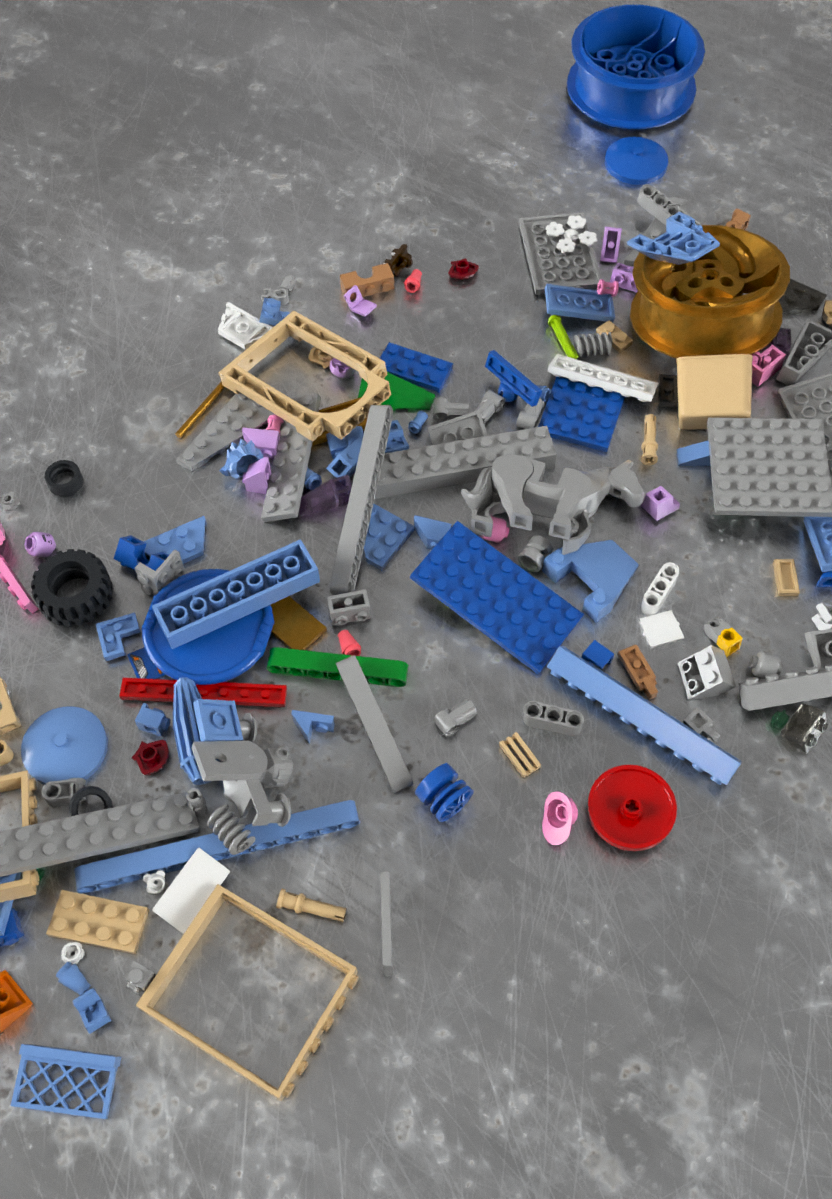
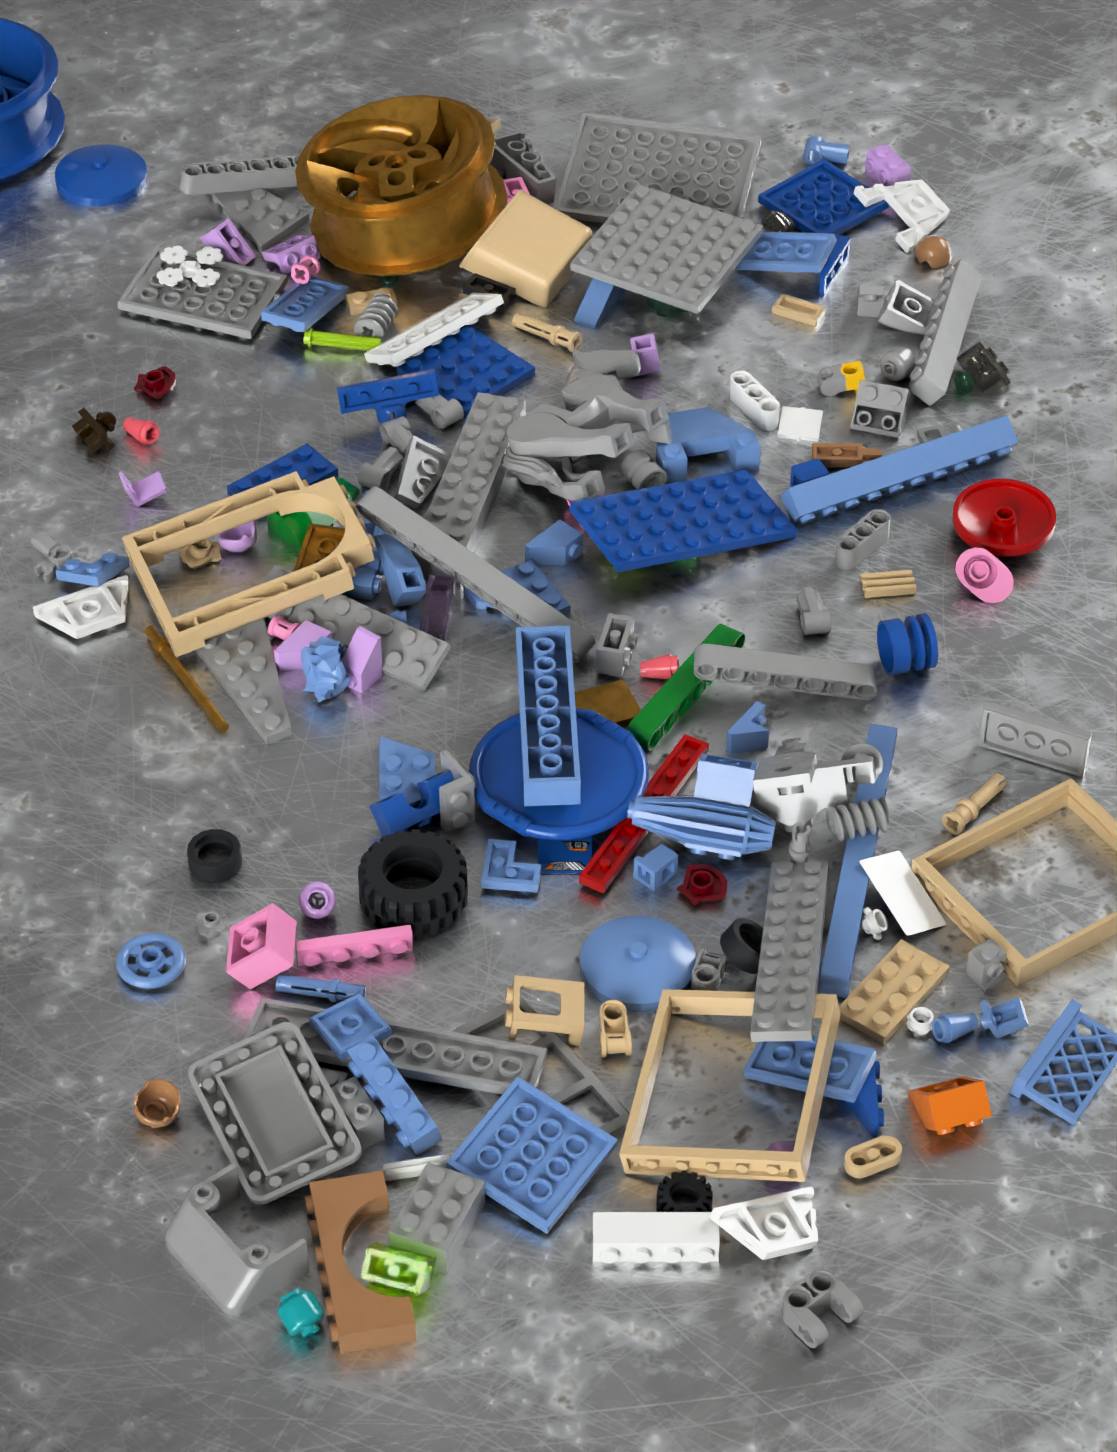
camera: 65 degrees left, 15 degrees down
medium nougat arch [340,263,395,300] -> none
medium blue wedge [627,212,720,265] -> none
medium nougat leg [725,208,751,230] -> none

